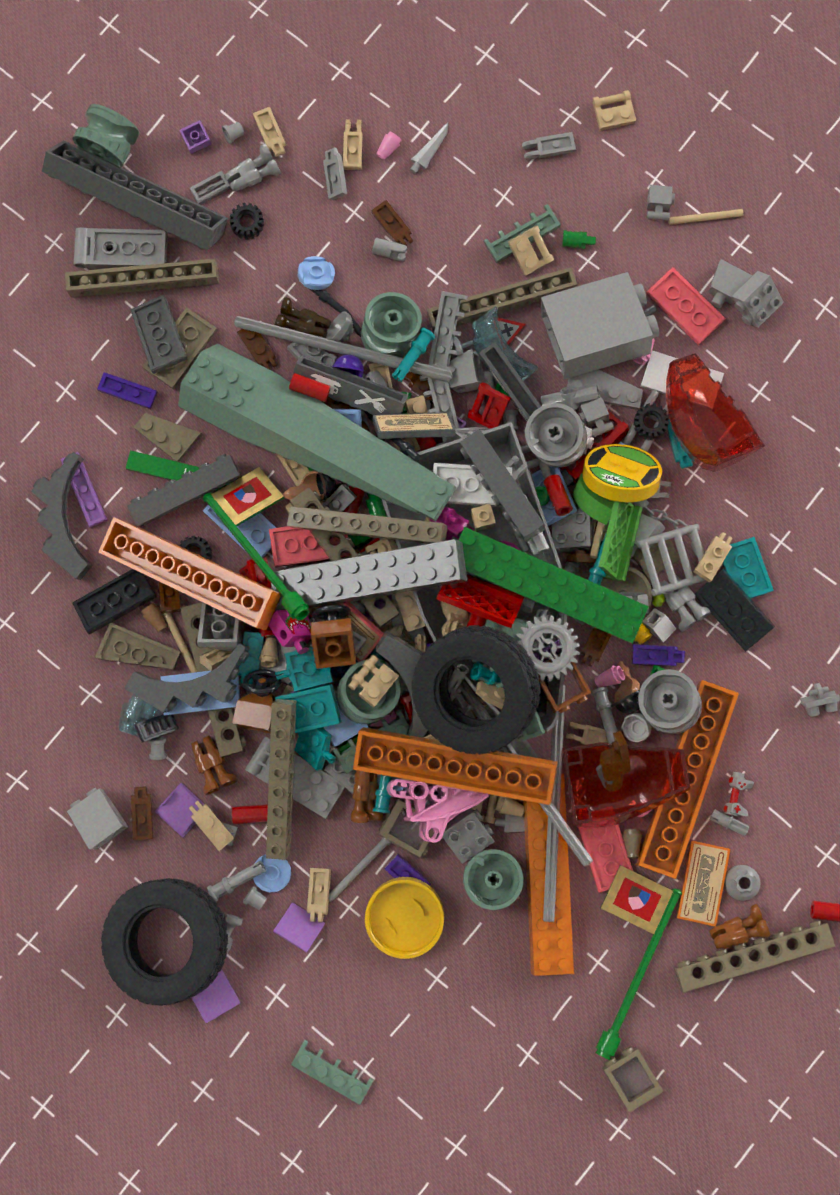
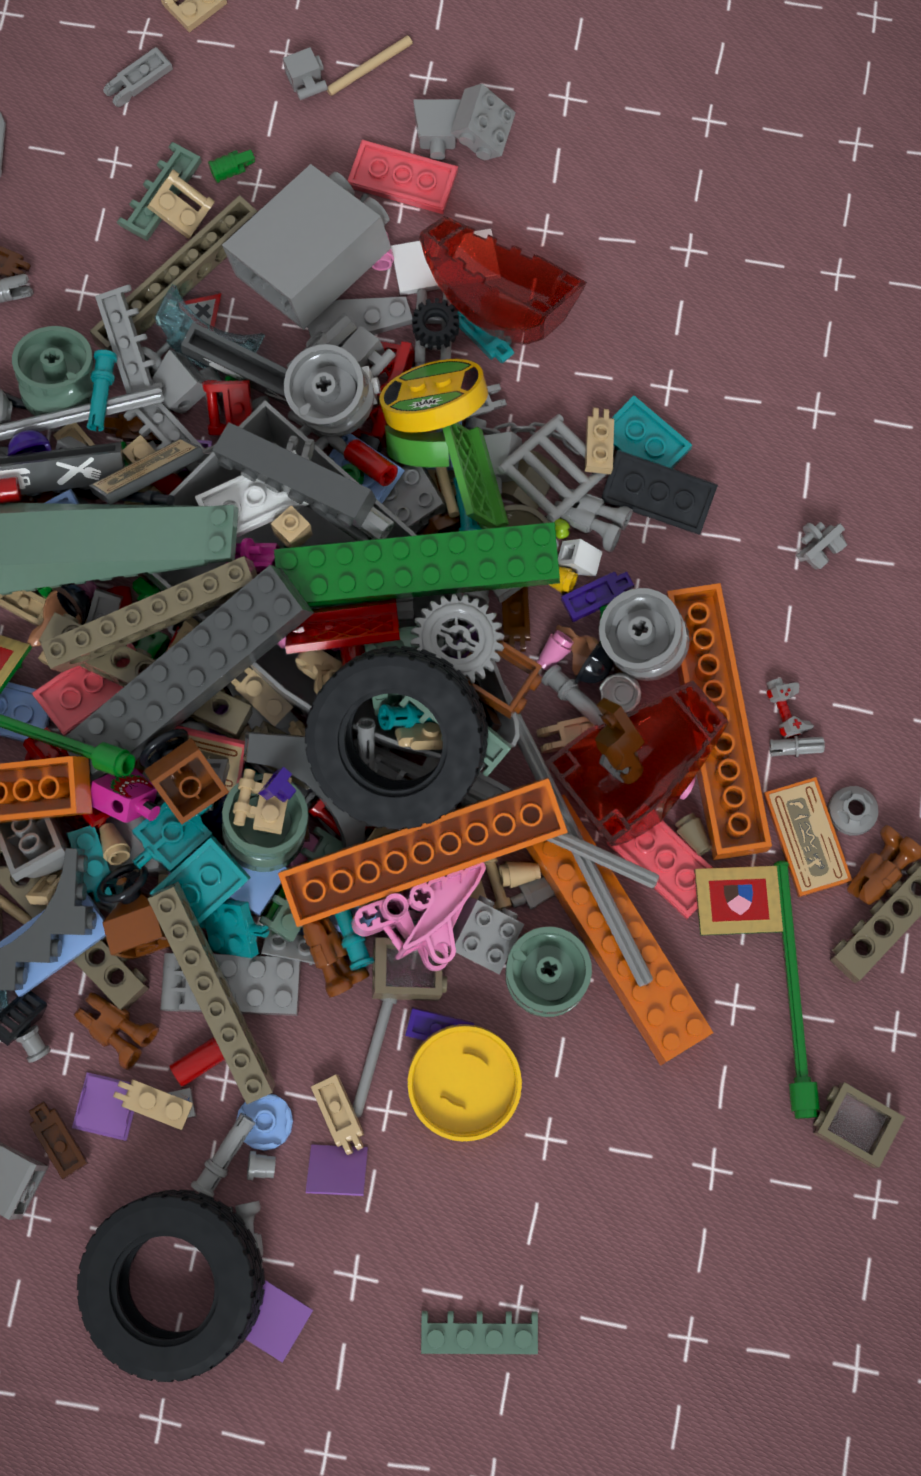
camera: 30 degrees left, 5 degrees down
none -> dark purple tile [258,767,296,802]

